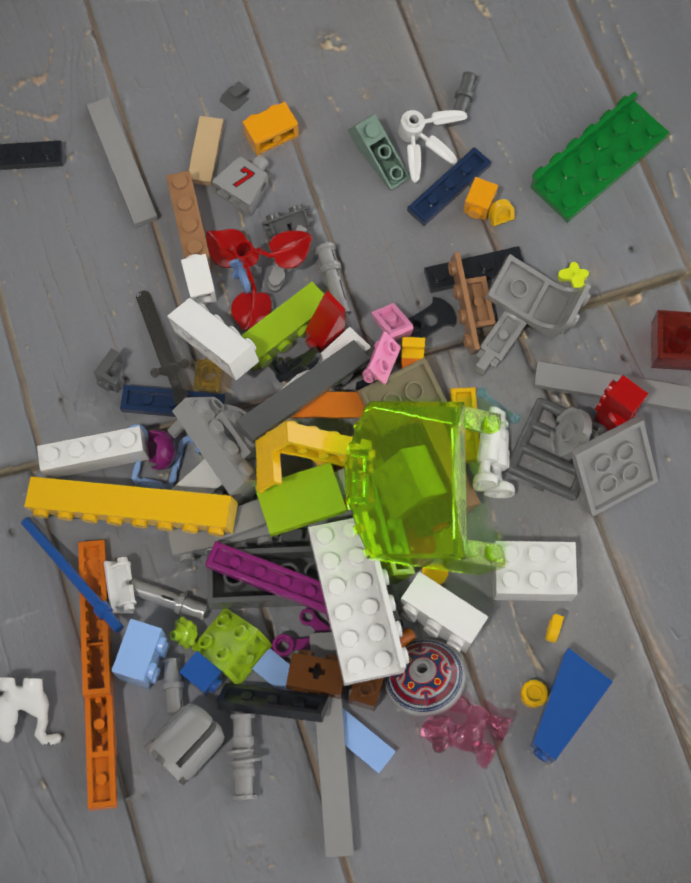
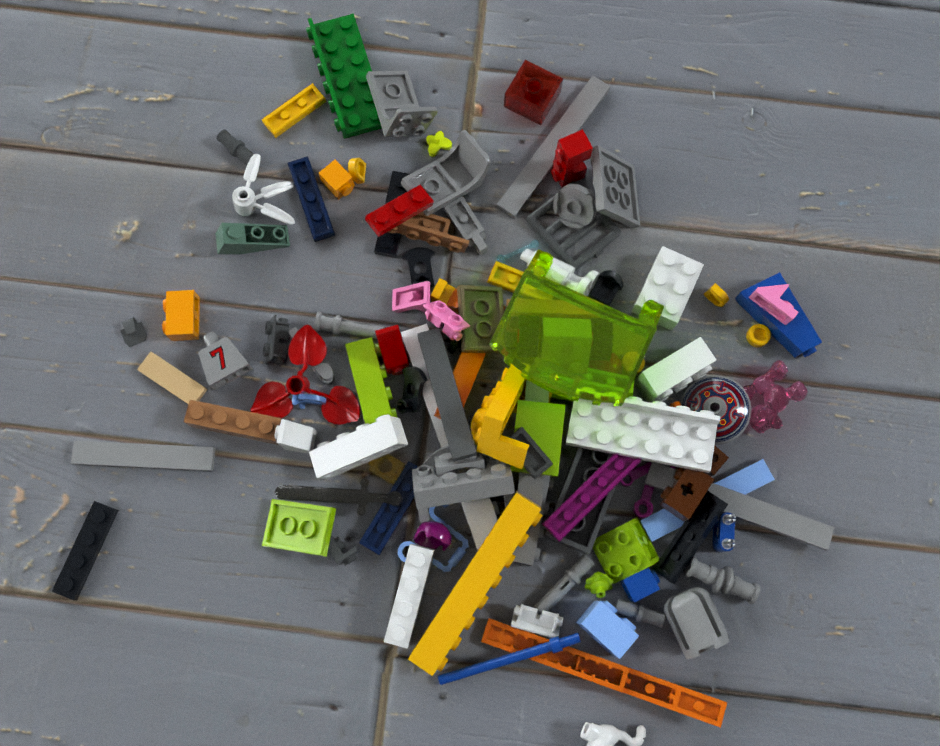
camera: 65 degrees left, 5 degrees up
none -> yellow tile [262,83,326,138]
none -> lime tile [262,499,336,557]
none -> red plate [365,184,434,237]
none -> light grey bracket [366,70,438,138]
none -> dark grey tile [509,427,553,480]
none -> black tile [589,270,623,308]
none -> blue piece [712,512,736,553]
none -> bright pink slope [749,284,799,325]

